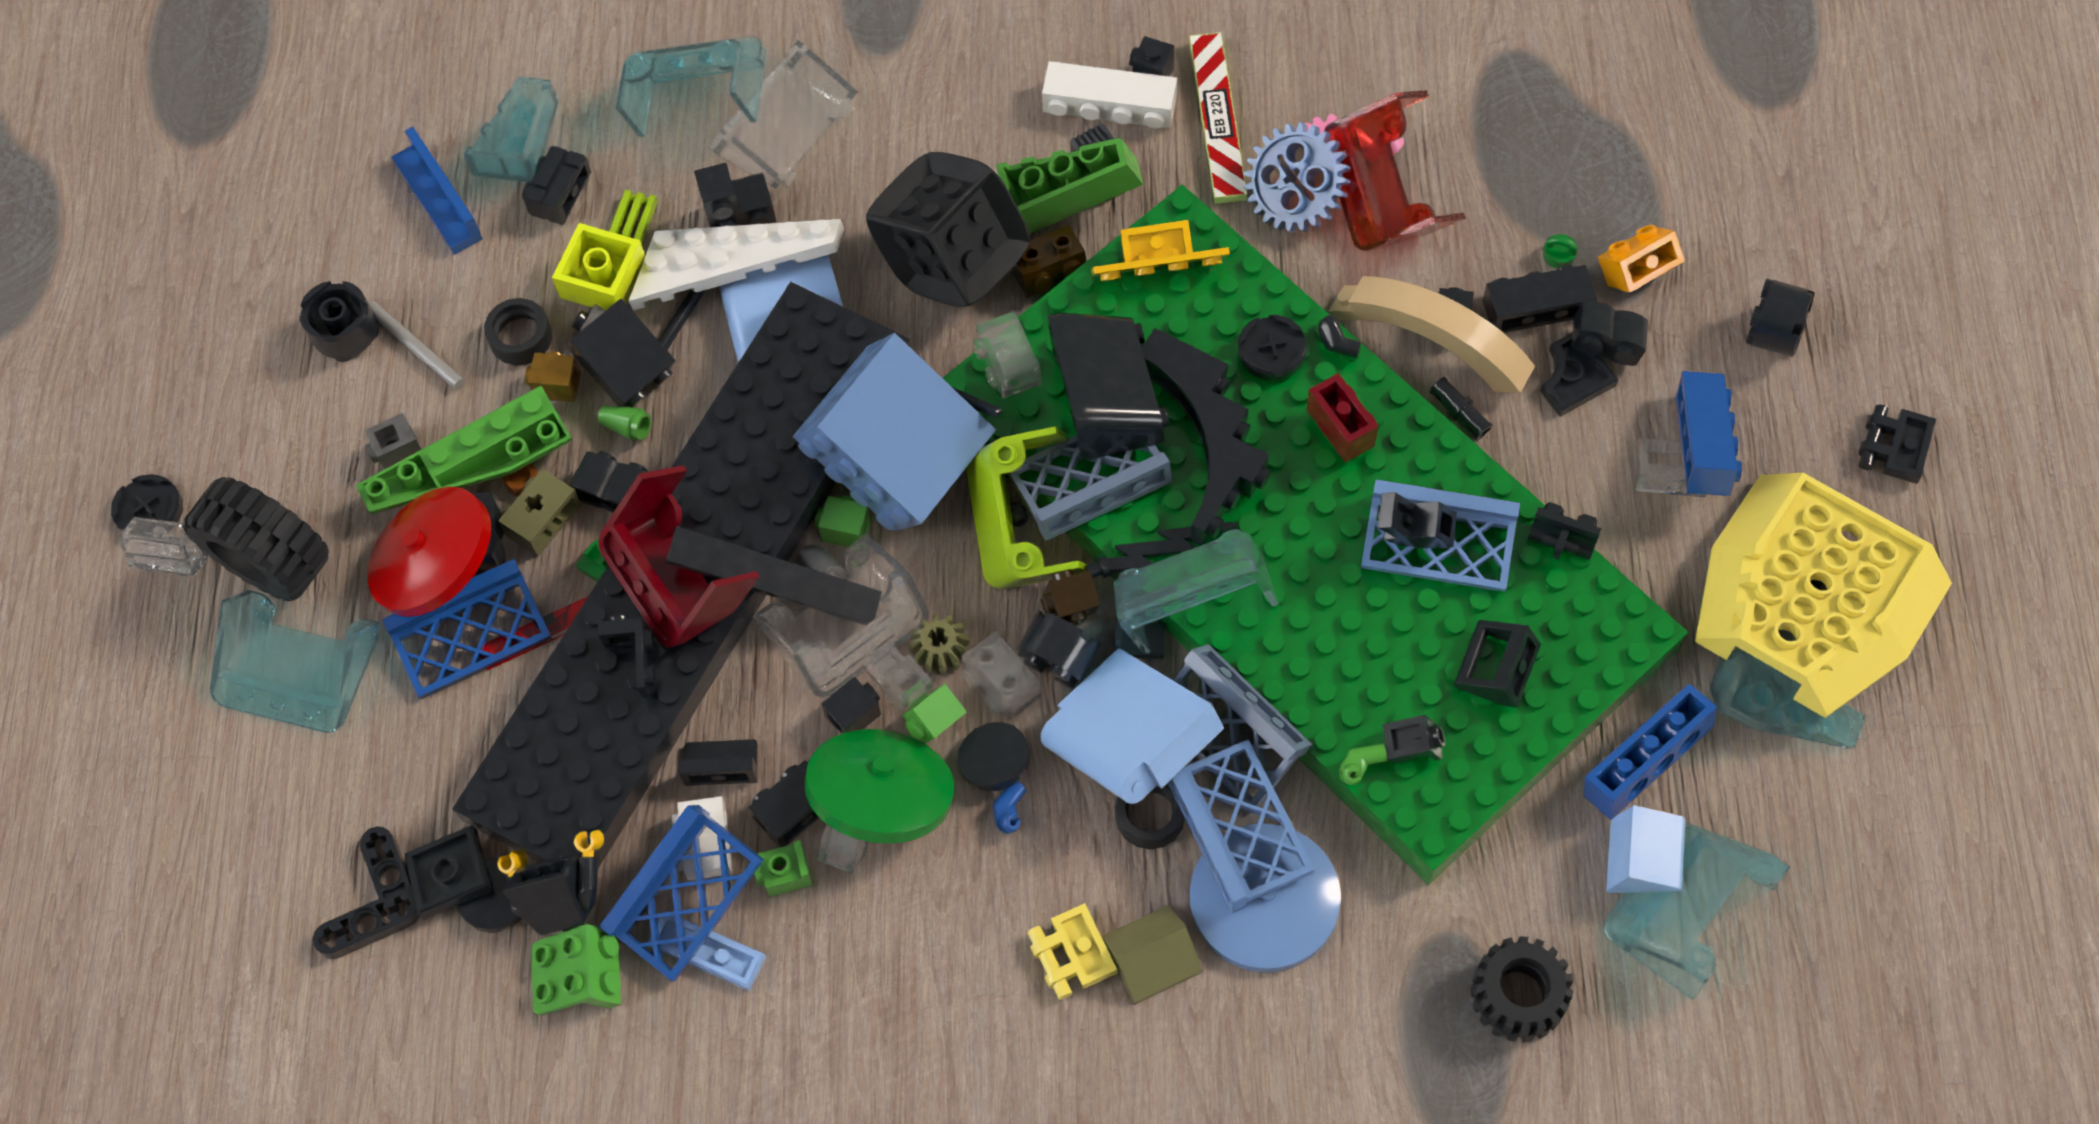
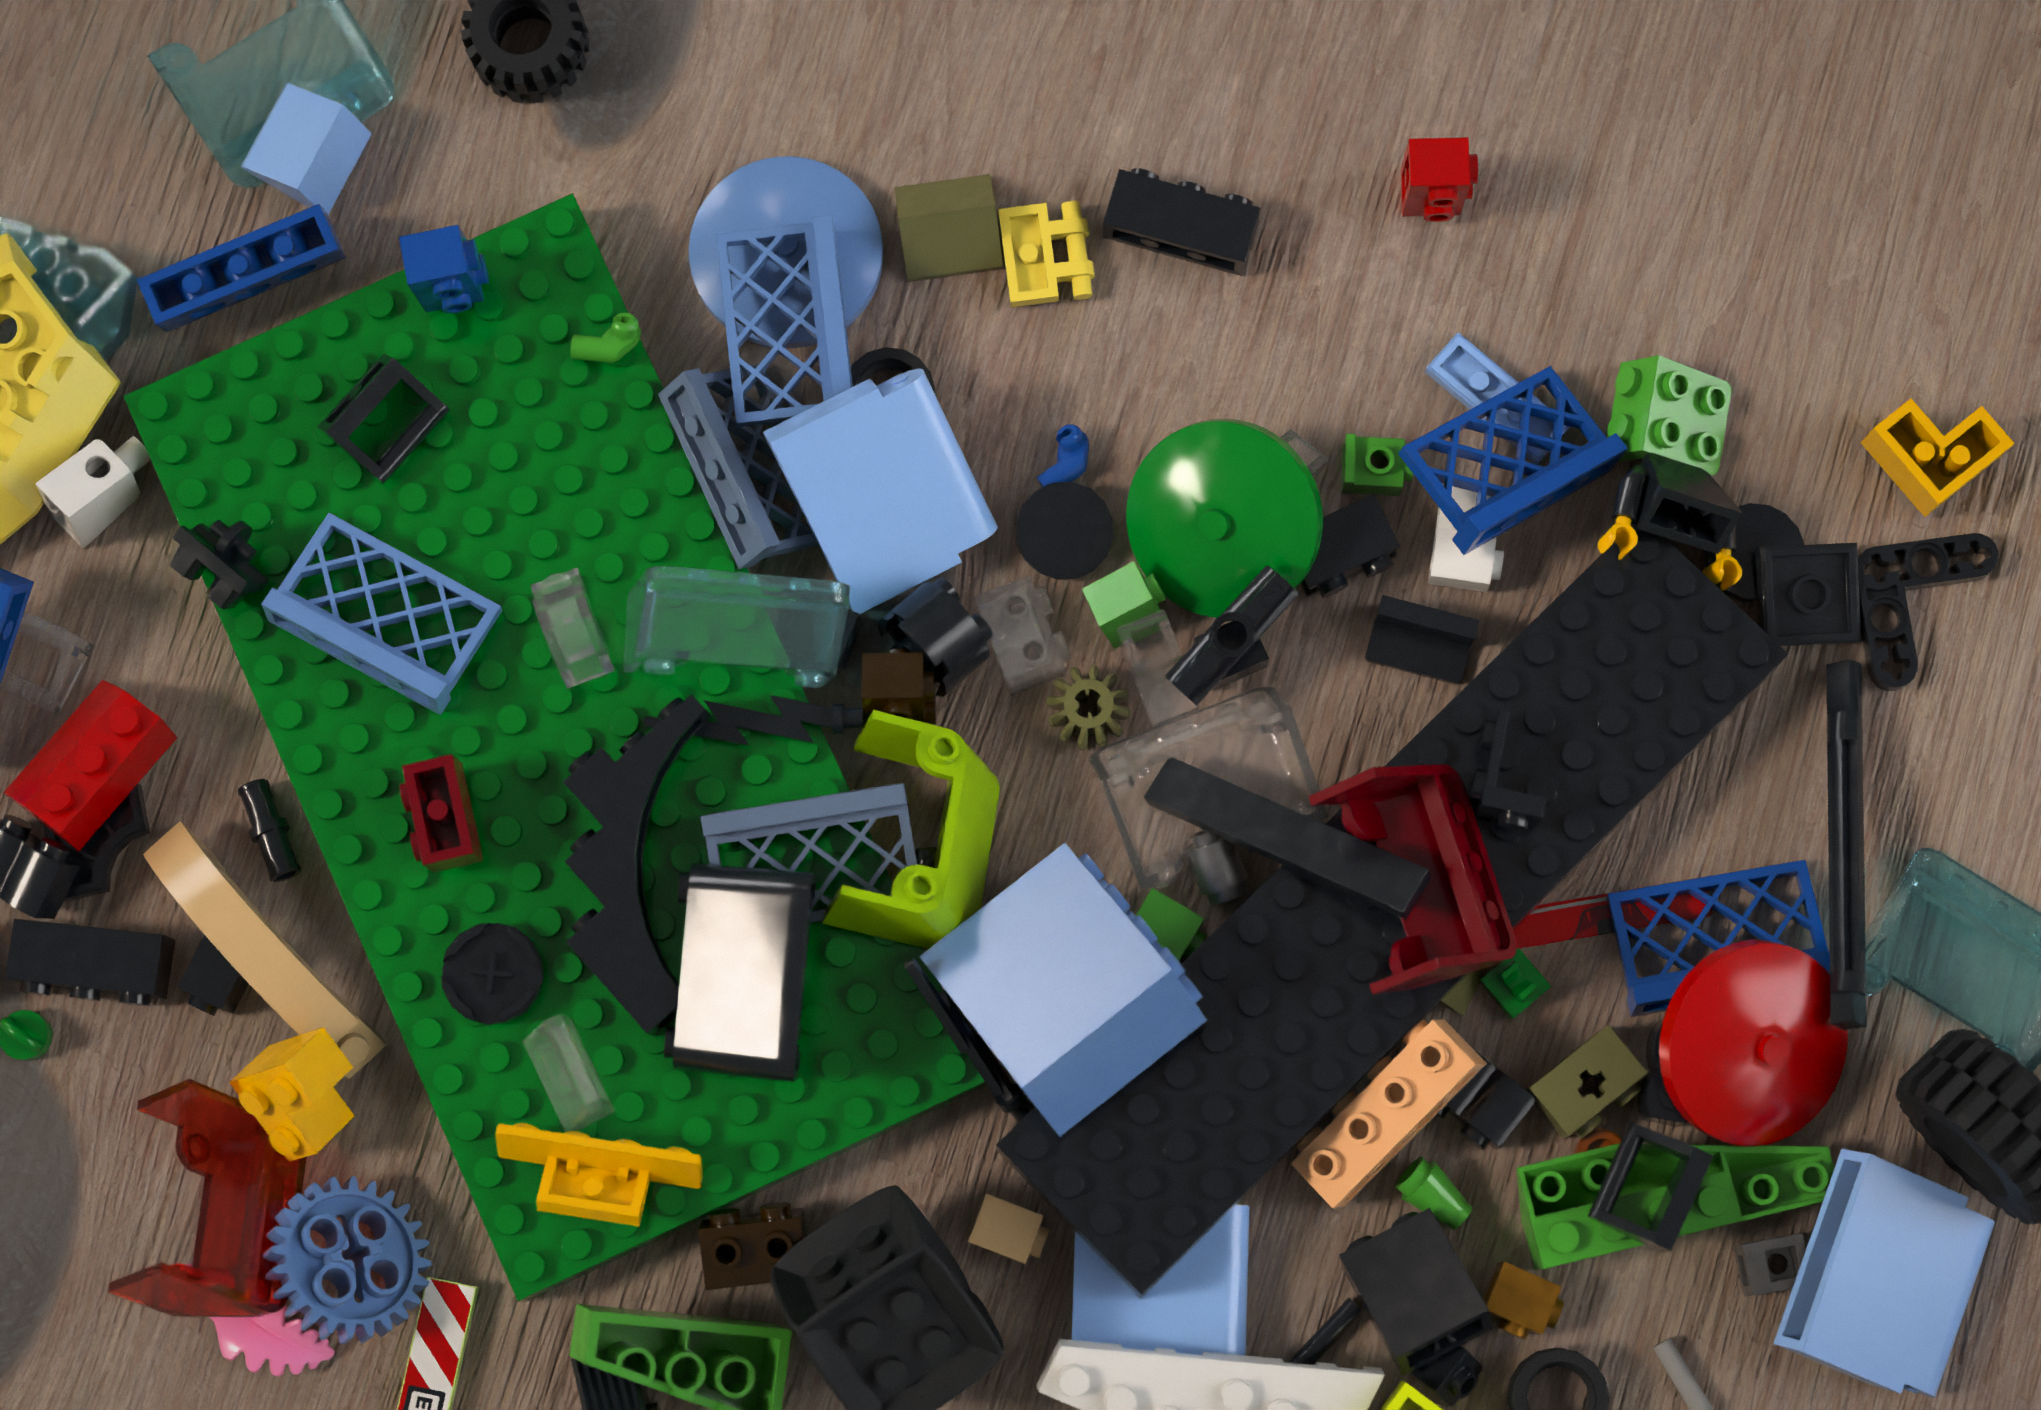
camera: 160 degrees left, 15 degrees up
clear brick [972,311,1041,399] -> none
black arm [1318,315,1362,359] -> none
black brick [1378,492,1457,548] -> none
black bracket [1383,715,1445,764] -> none
none -> red slope [3,680,178,852]
none -> white torso [35,436,151,549]
none -> yellow brick [229,1027,355,1162]
none -> blue brick [399,225,489,313]
none -> clear tile [523,1014,615,1132]
none -> clear brick [530,567,615,689]
none -> tan brick [968,1194,1050,1265]
none -> black brick [1103,168,1260,276]
none -> black piece [1164,565,1299,706]
none -> light nougat brick [1291,1019,1487,1209]
none -> red brick [1400,137,1478,222]
none -> black tile [1588,1122,1713,1253]
none -> light blue piece [1773,1148,1995,1398]
none -> black piece [1826,660,1867,1030]
none -> yellow brick [1860,398,2015,517]

